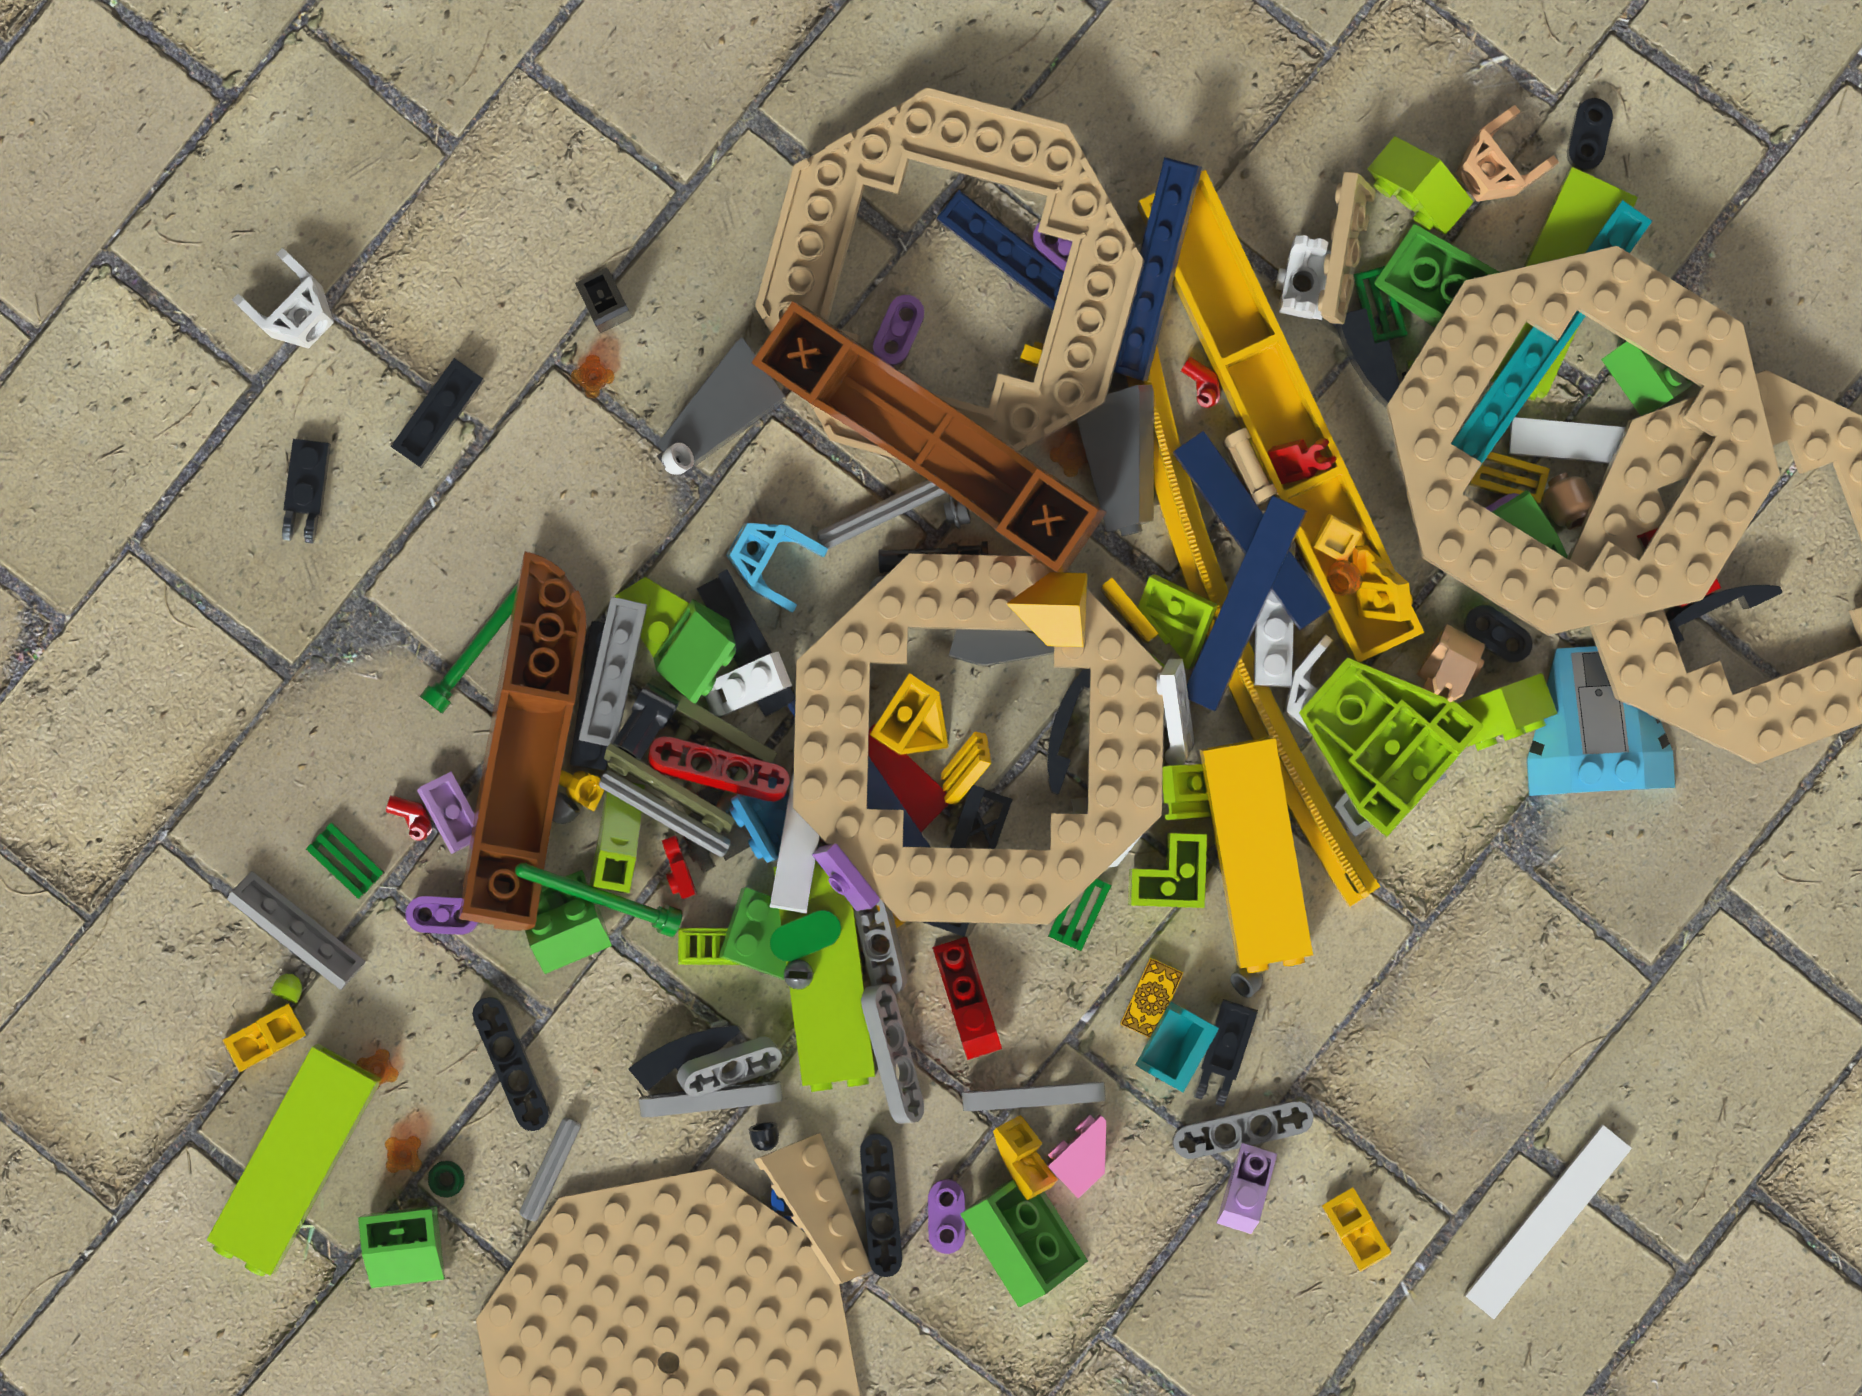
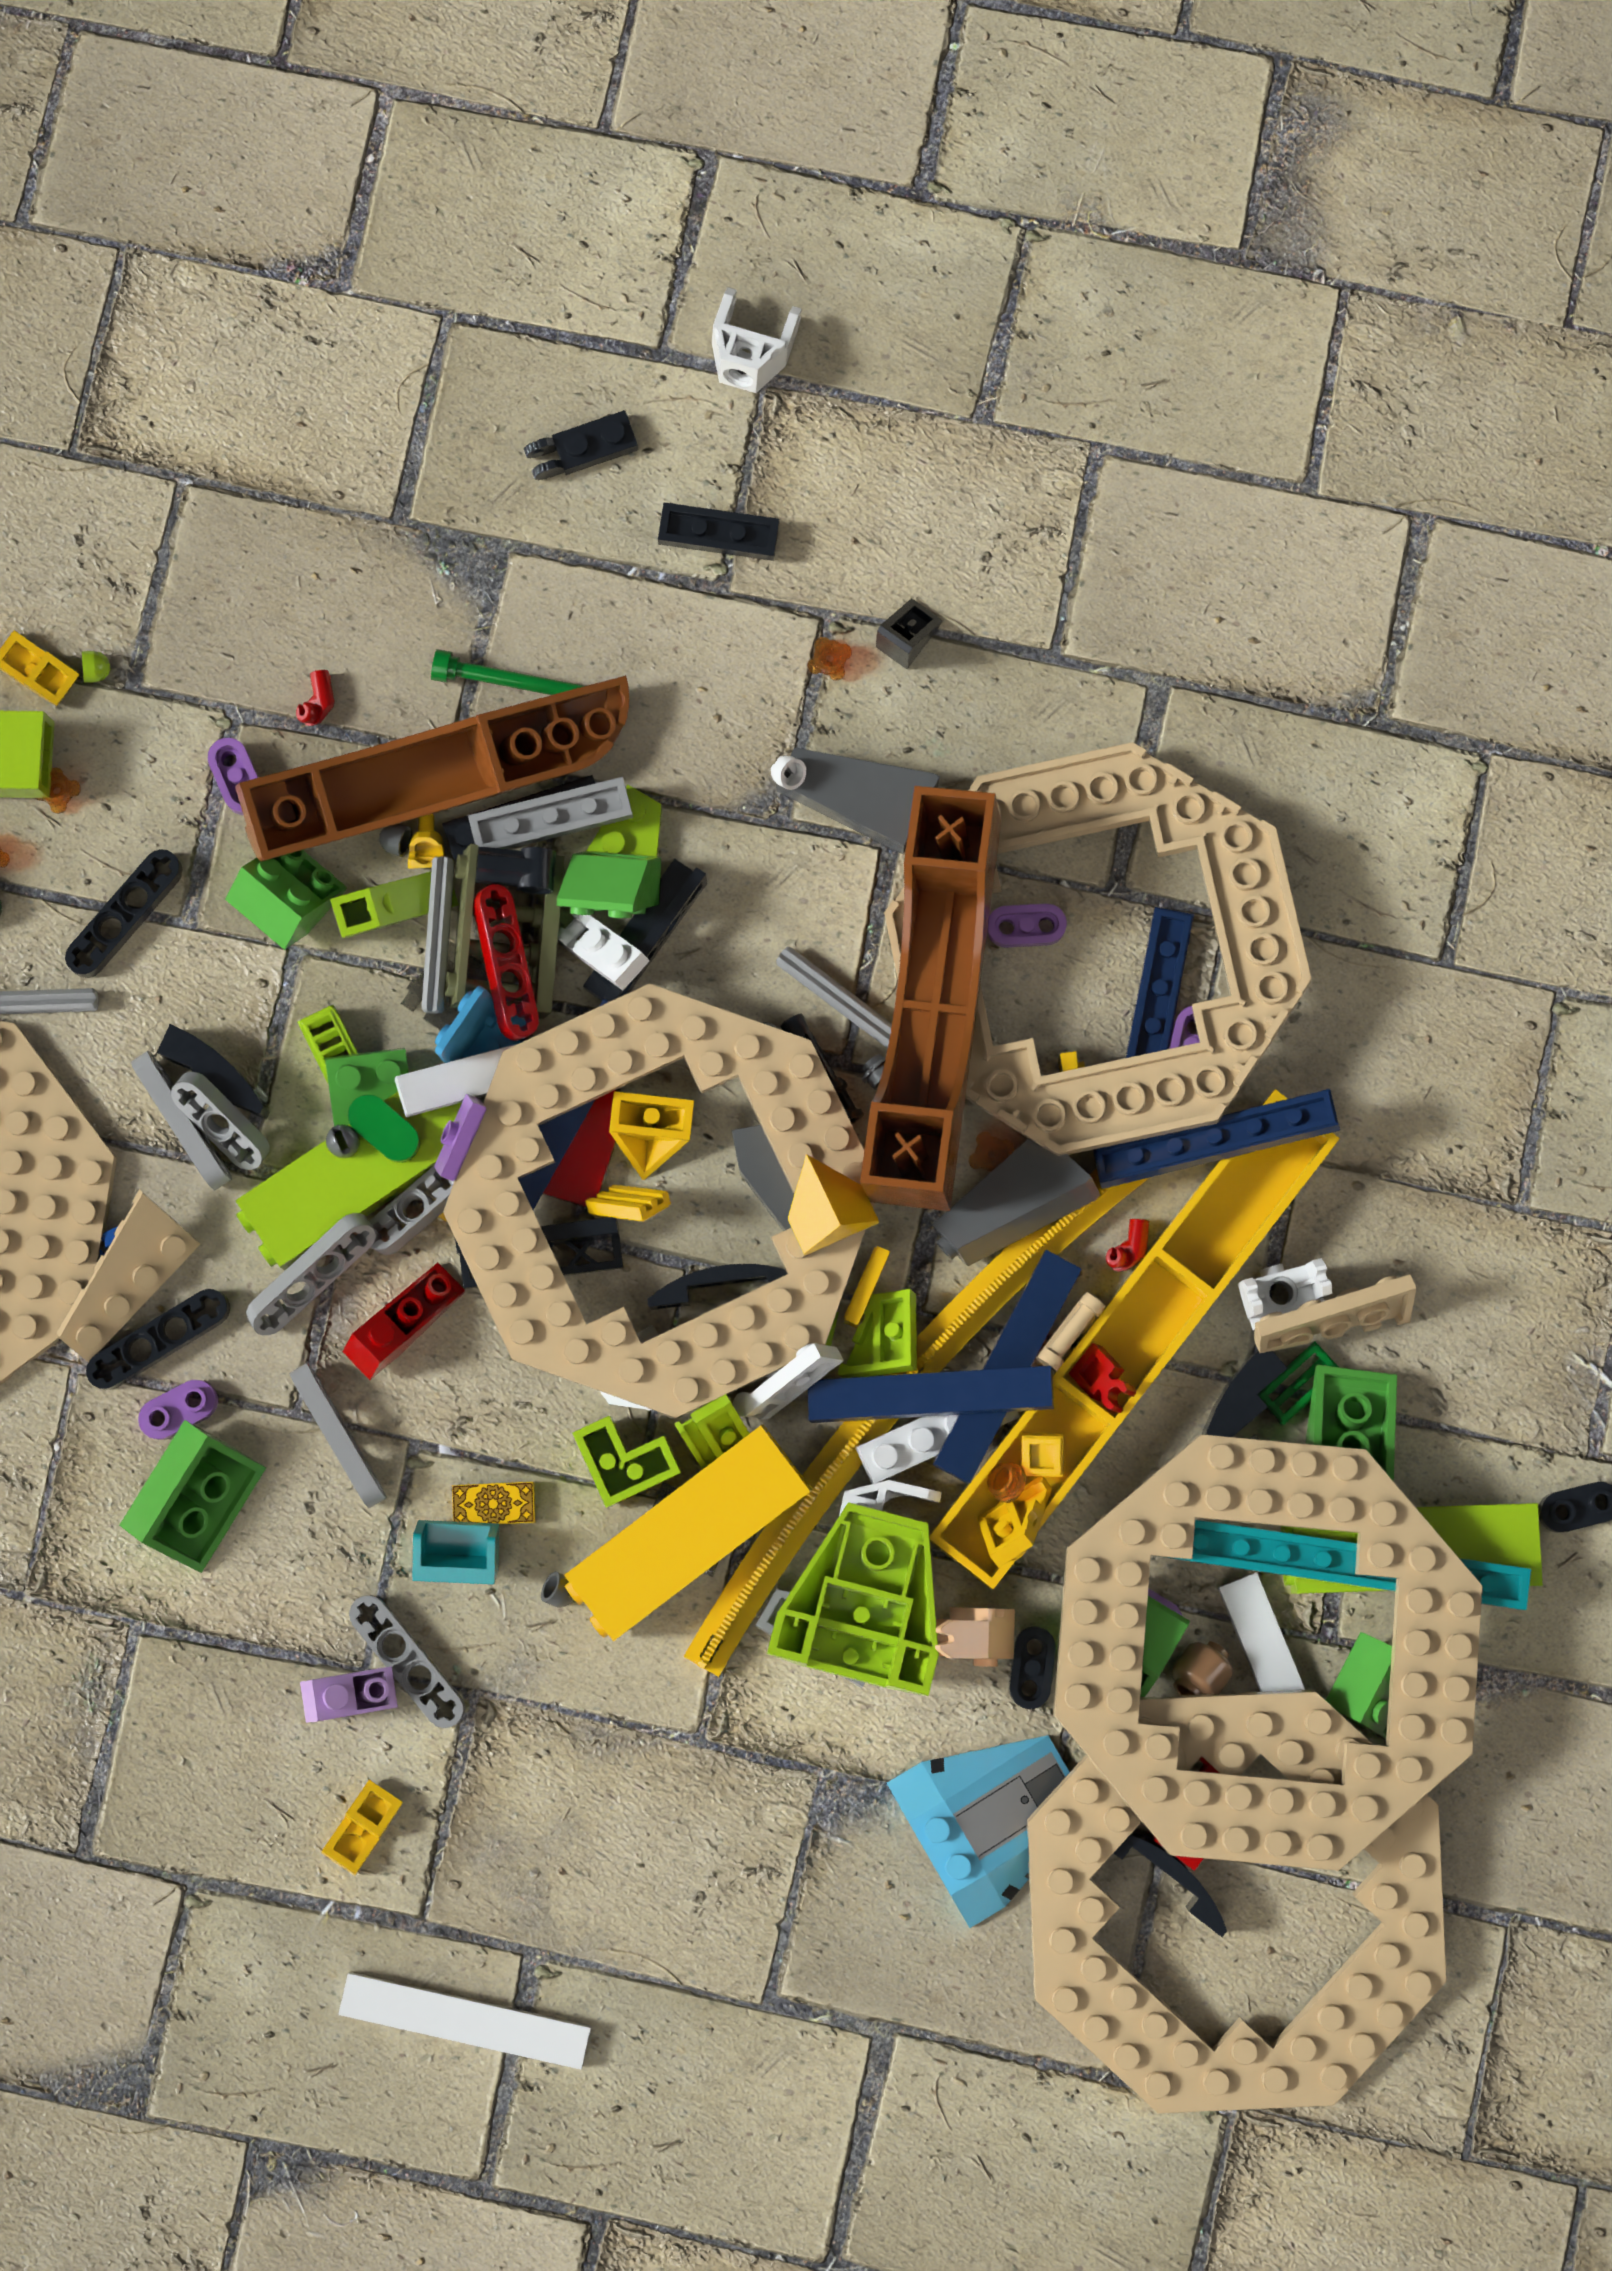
camera: 60 degrees right, 5 degrees down
light grey plate [227,871,366,990] -> none
green tile [306,823,385,899] -> none
lavender plate [417,772,475,854] -> none
green piece [515,863,682,937] -> none
red plate [661,836,697,899] -> none
medium azure piece [726,523,828,613] -> none
black hinge [749,1122,779,1151] -> none
yellow slope [993,1115,1058,1200] -> none
bright pink slope [1047,1114,1106,1198] -> none
green tile [1048,879,1112,951] -> none
black hinge [1194,999,1258,1107] -> none
lime brick [1367,136,1473,235] -> none
light nougat piece [1455,105,1559,202] -> none
lime brick [1458,673,1558,751] -> none
yellow tile [1469,452,1550,505] -> none

